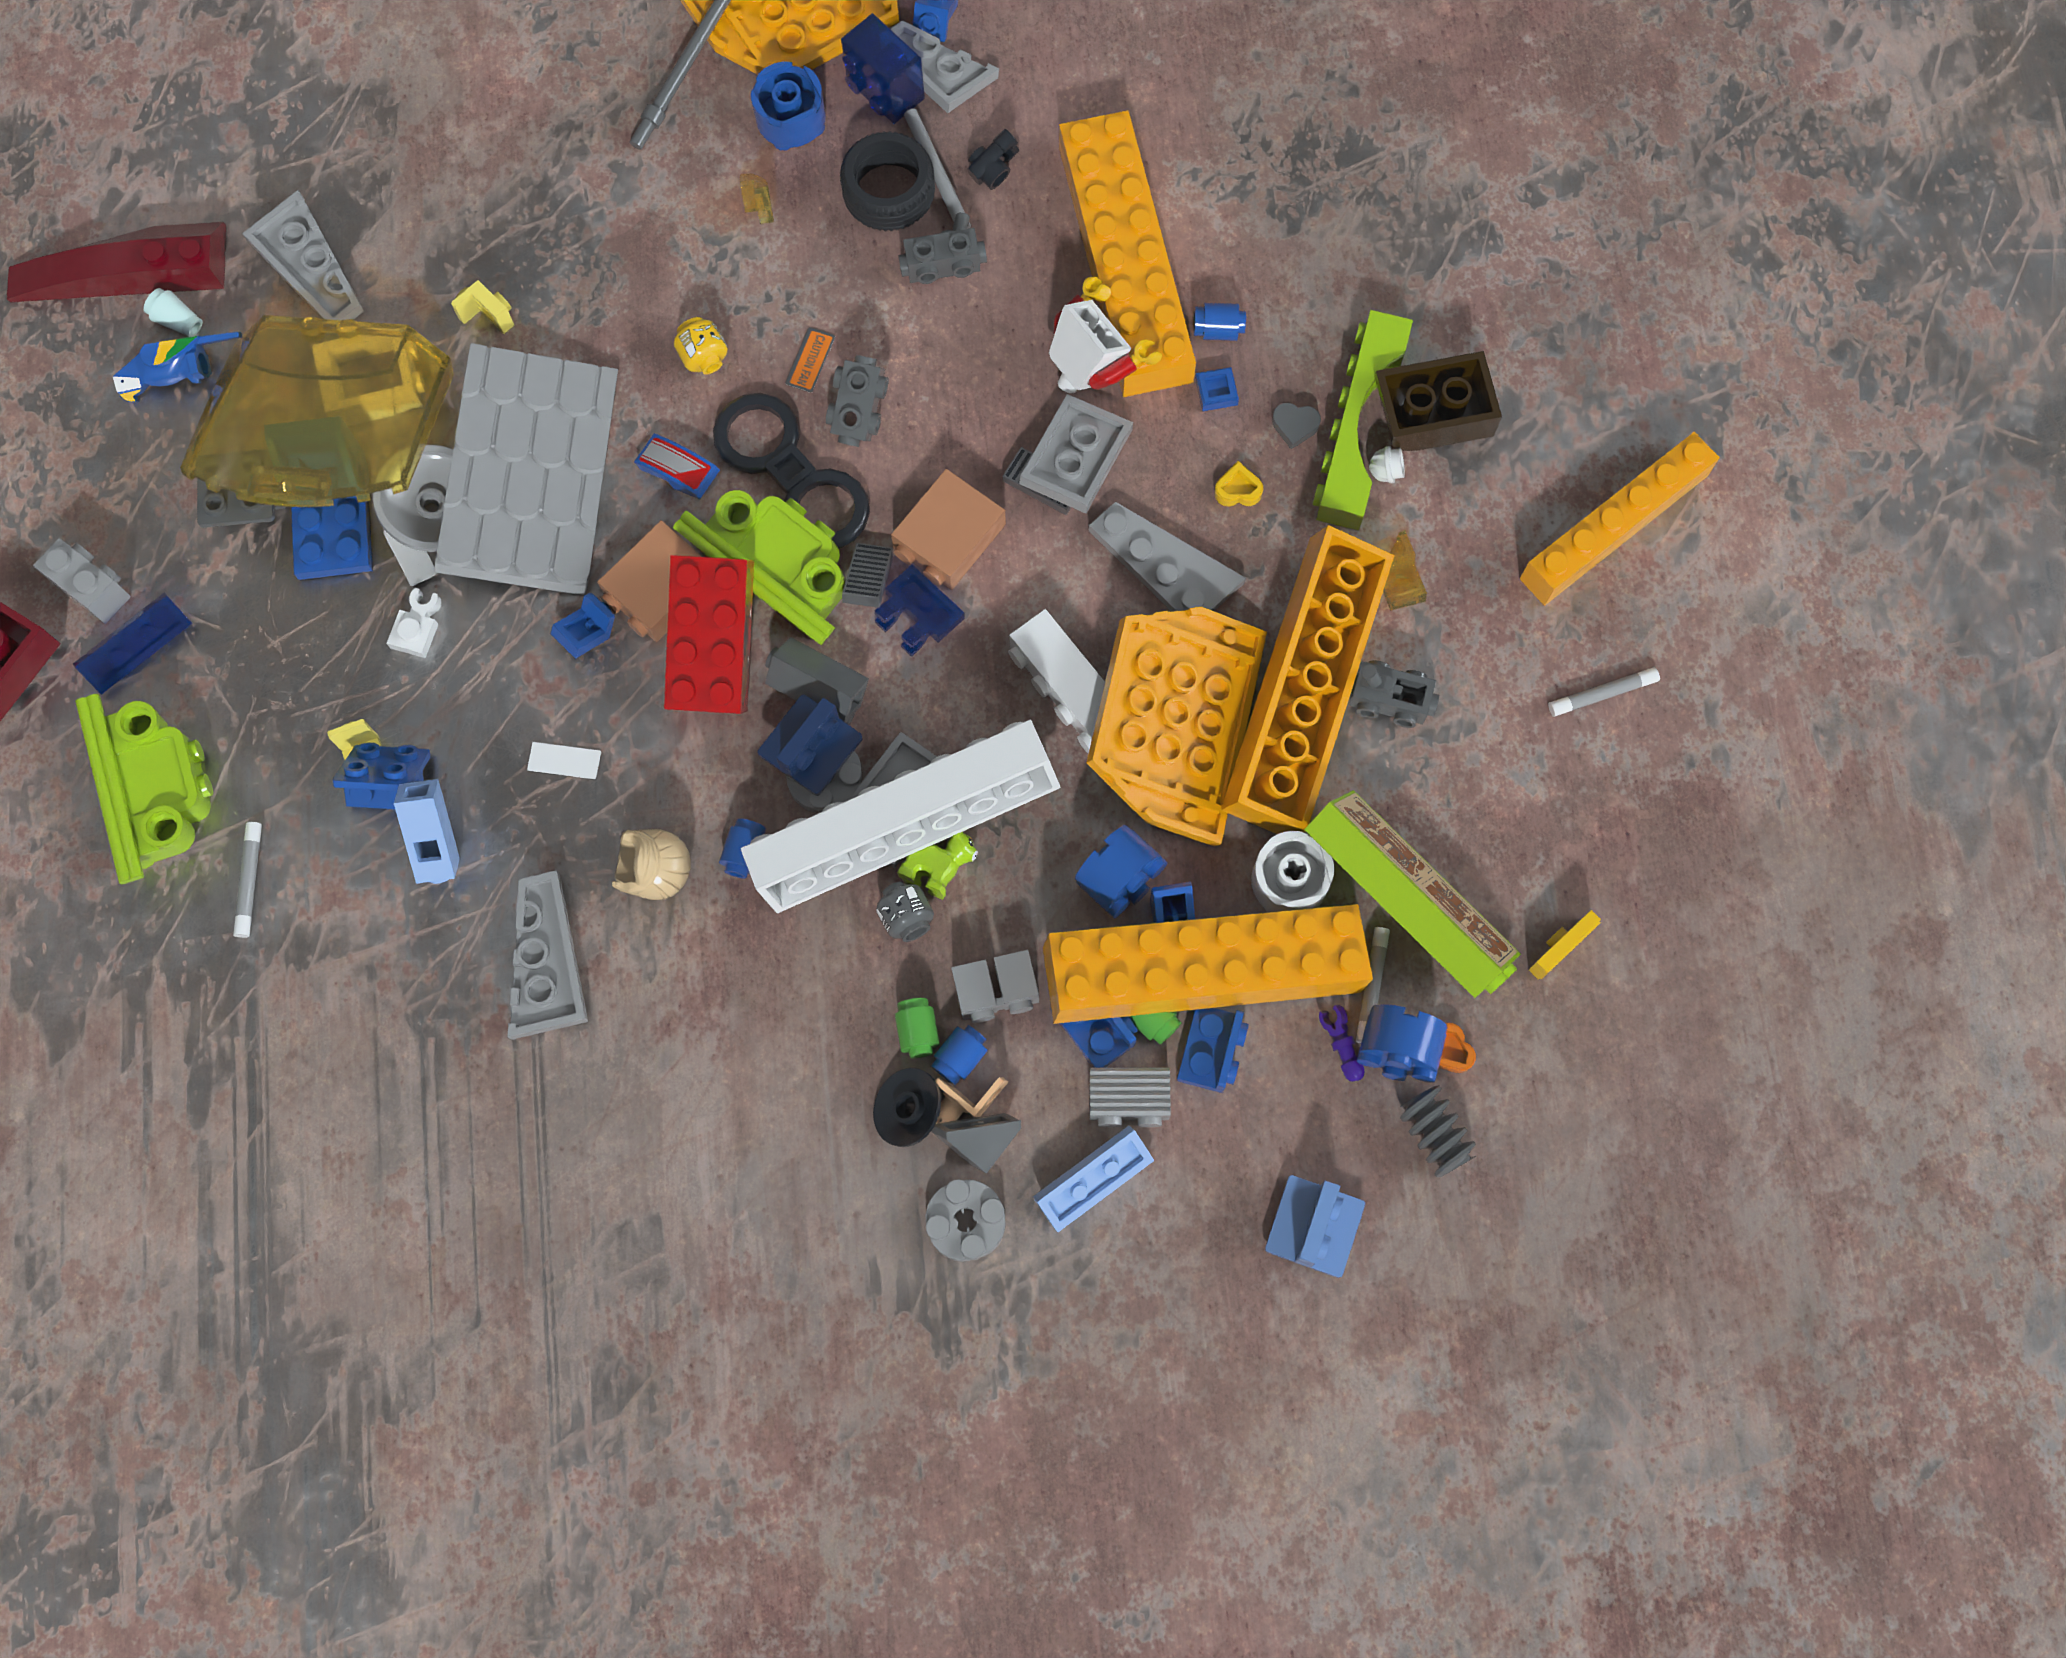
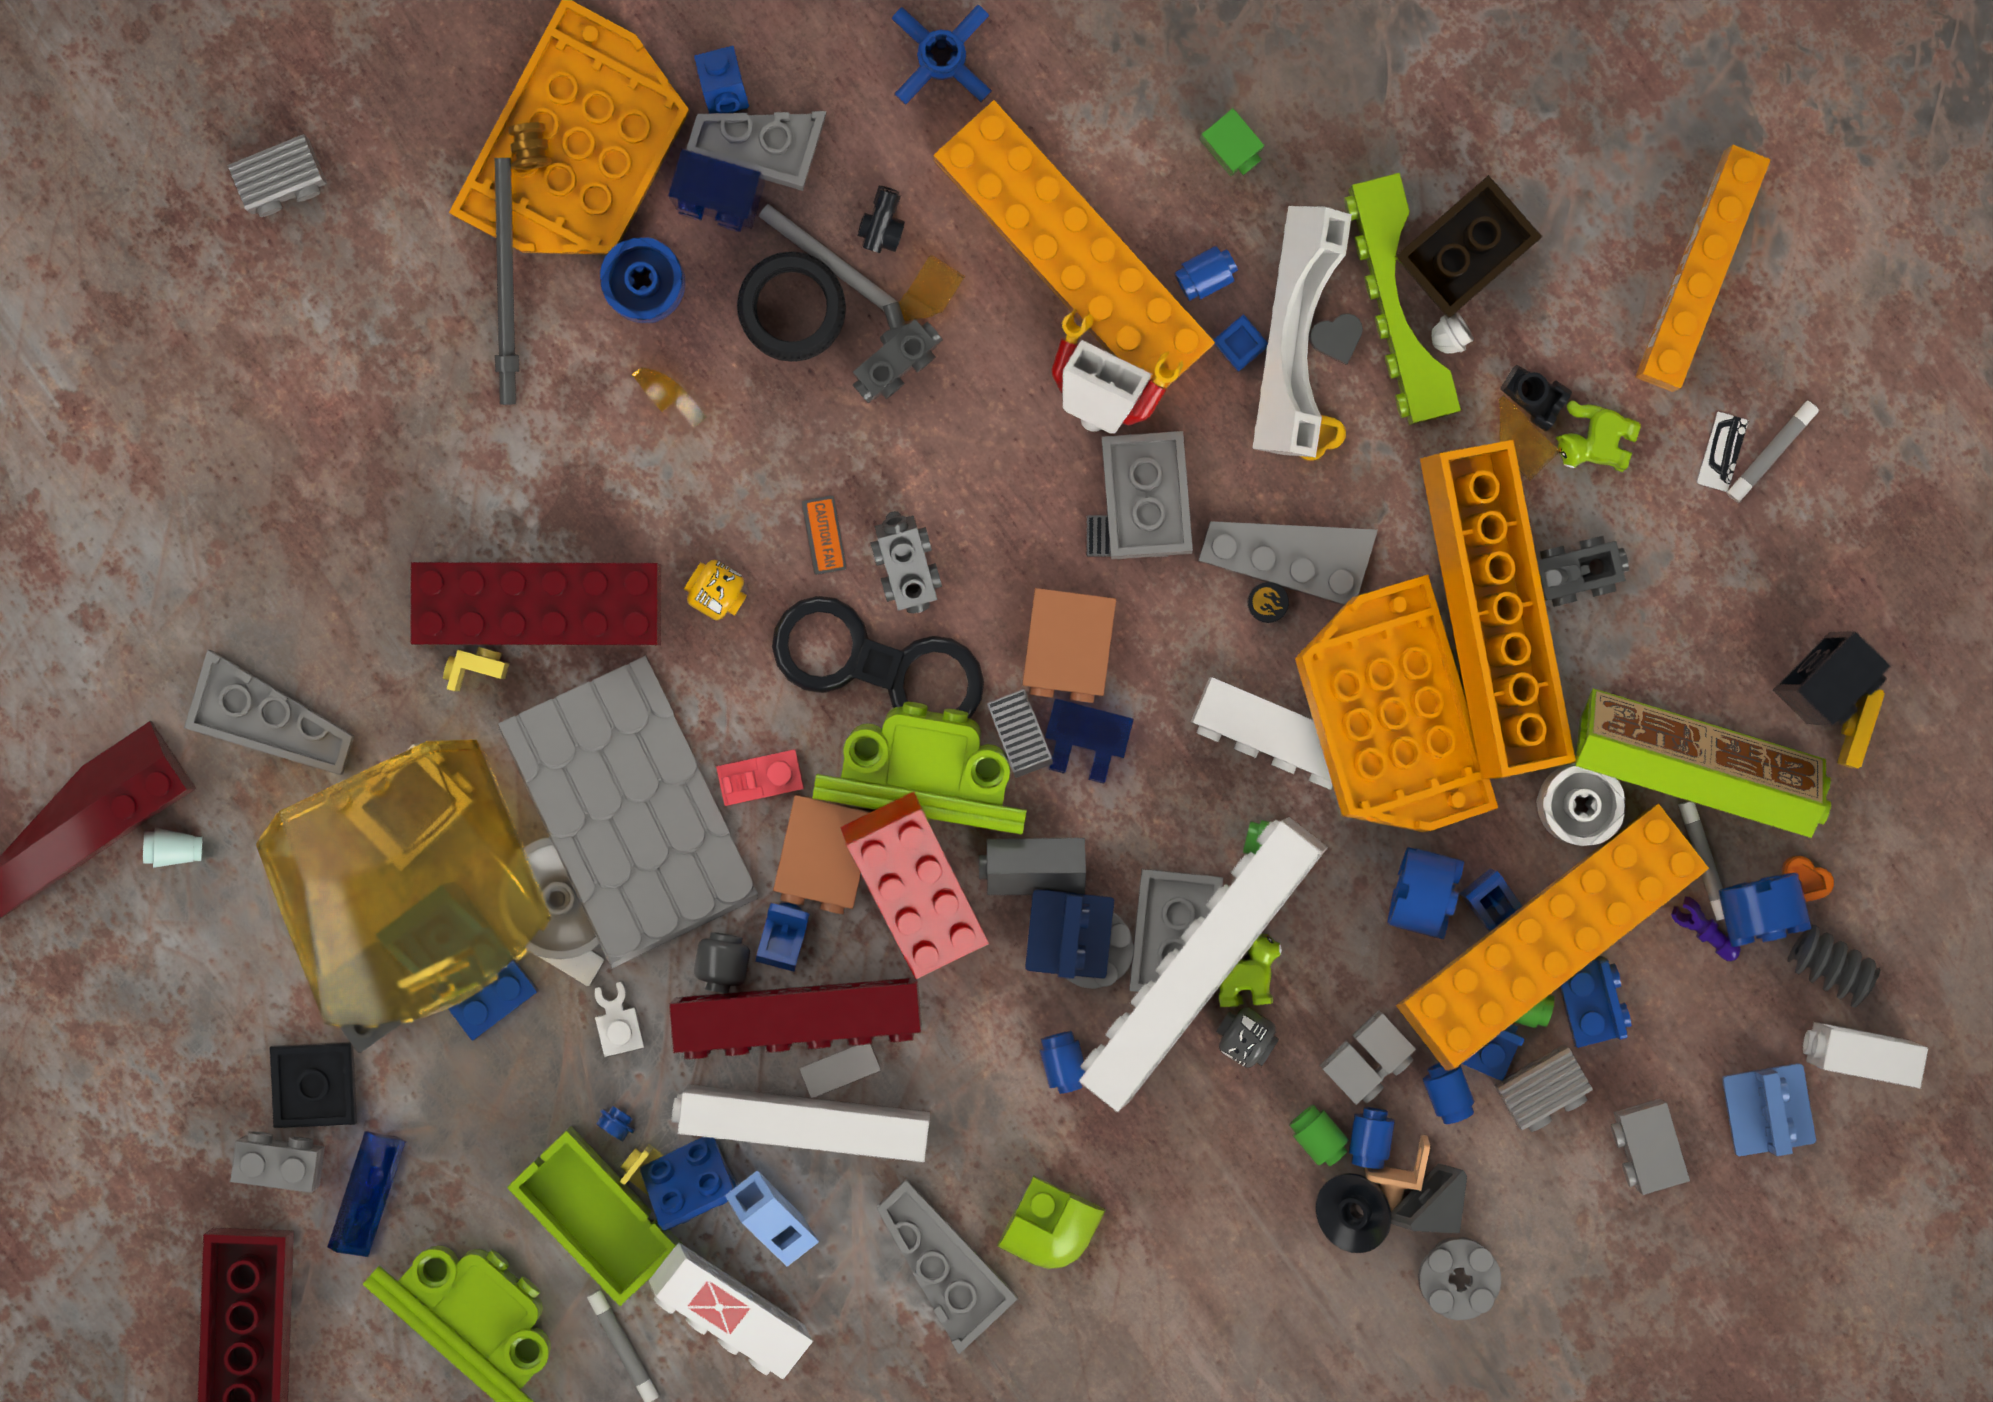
camera: 25 degrees left, 15 degrees up
blue animal [113,332,242,402] -> none
tan hair [612,829,691,900] -> none
slope [634,433,720,499] -> none
light blue plate [1033,1126,1154,1232] -> none
none -> black tile [270,1042,357,1128]
none -> dark red brick [411,562,661,645]
none -> lime piece [507,1126,683,1306]
none -> blue plate [596,1106,634,1142]
none -> white brick [649,1242,813,1379]
none -> dark red brick [669,977,922,1059]
none -> white brick [672,1084,930,1162]
none -> dark grey head [694,932,750,993]
none -> coral plate [716,749,804,806]
none -> clear yellow slope [887,254,966,322]
none -> blue bar [892,4,992,105]
none -> lime brick [997,1175,1106,1269]
none -> bright green brick [1199,108,1264,177]
none -> black tile [1247,582,1289,623]
none -> white arch [1253,206,1352,458]
none -> blue brick [1423,1062,1475,1124]
none -> black plate [1500,365,1572,432]
none -> lime animal [1556,401,1641,472]
none -> light grey brick [1611,1098,1690,1195]
none -> sticker [1697,411,1749,492]
none -> black brick [1773,631,1891,726]
none -> white window [1803,1022,1928,1088]

